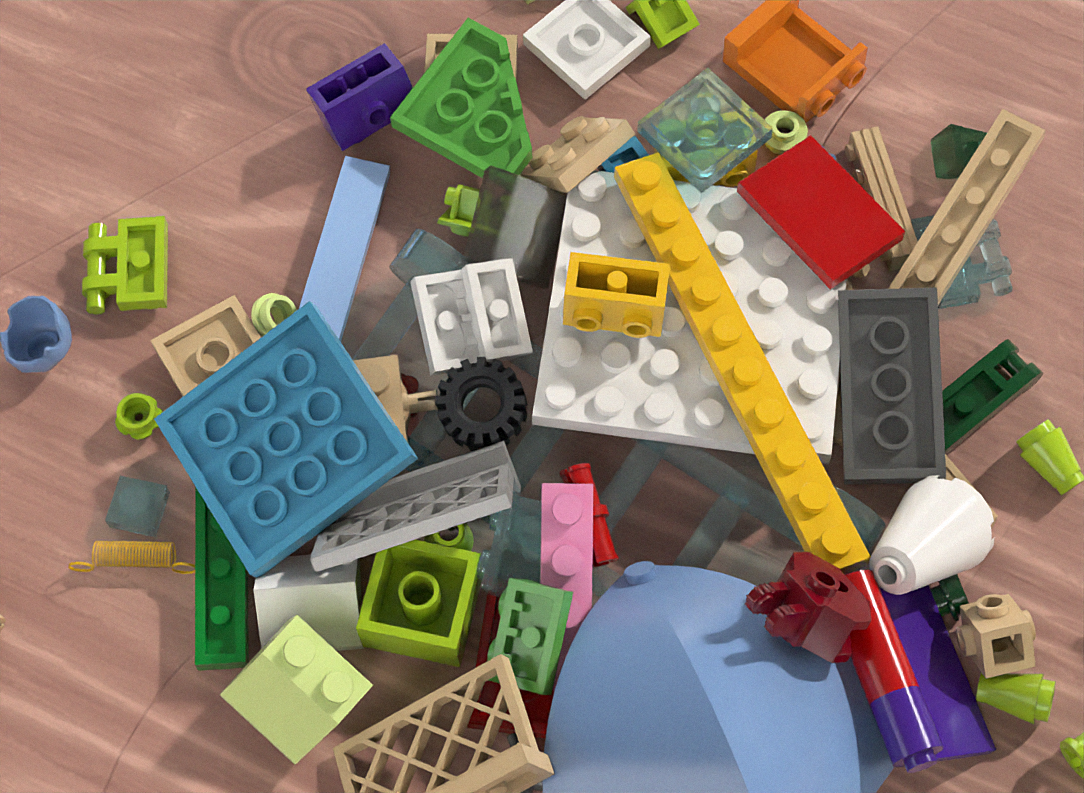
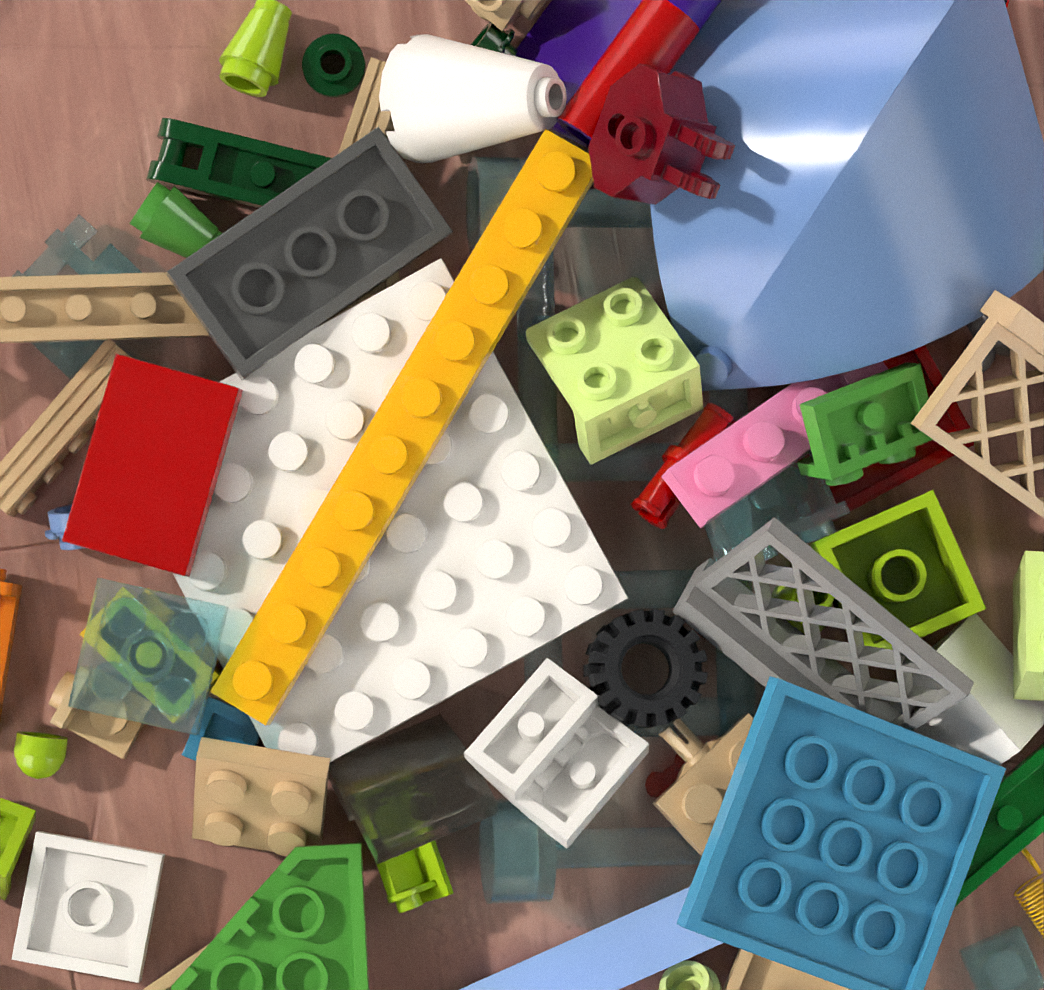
camera: 130 degrees left, 20 degrees up
yellow brick [563,252,670,338] -> none
yellowish green plate [761,110,808,155] -> none
none -> lime hinge [14,731,68,779]
none -> bright green cone [129,182,222,258]
none -> dark green plate [302,33,366,98]
none -> yellowish green bracket [526,277,704,465]

